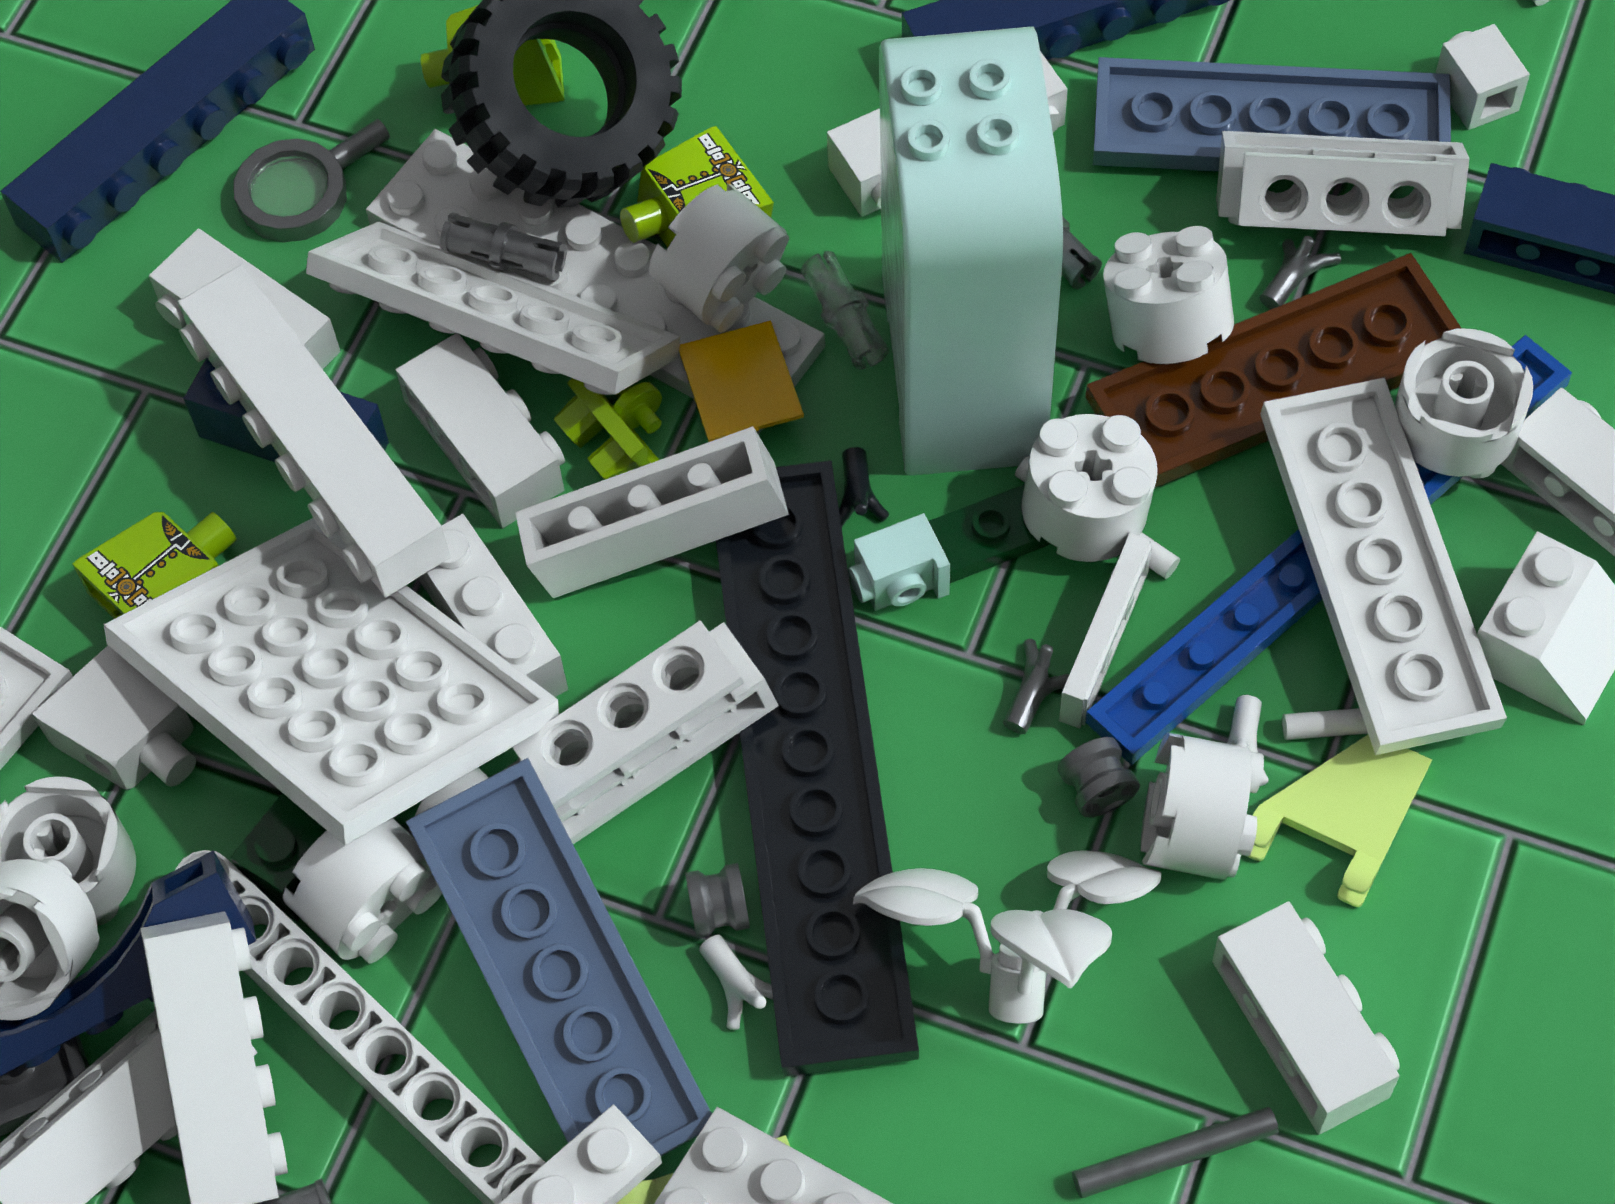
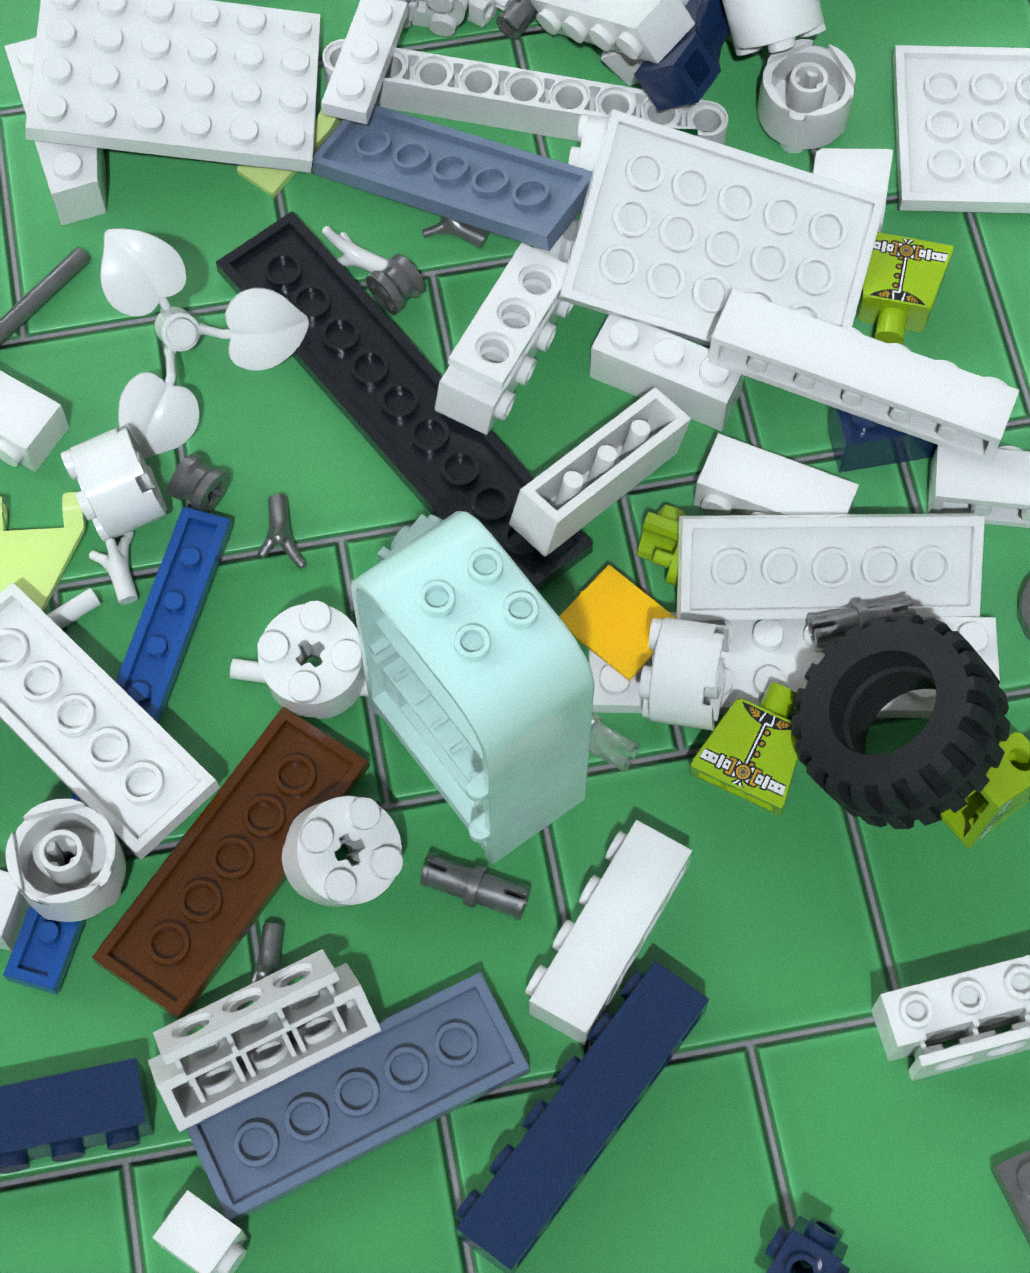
camera: 145 degrees right, 5 degrees up
white tile [1059,533,1152,728] -> none

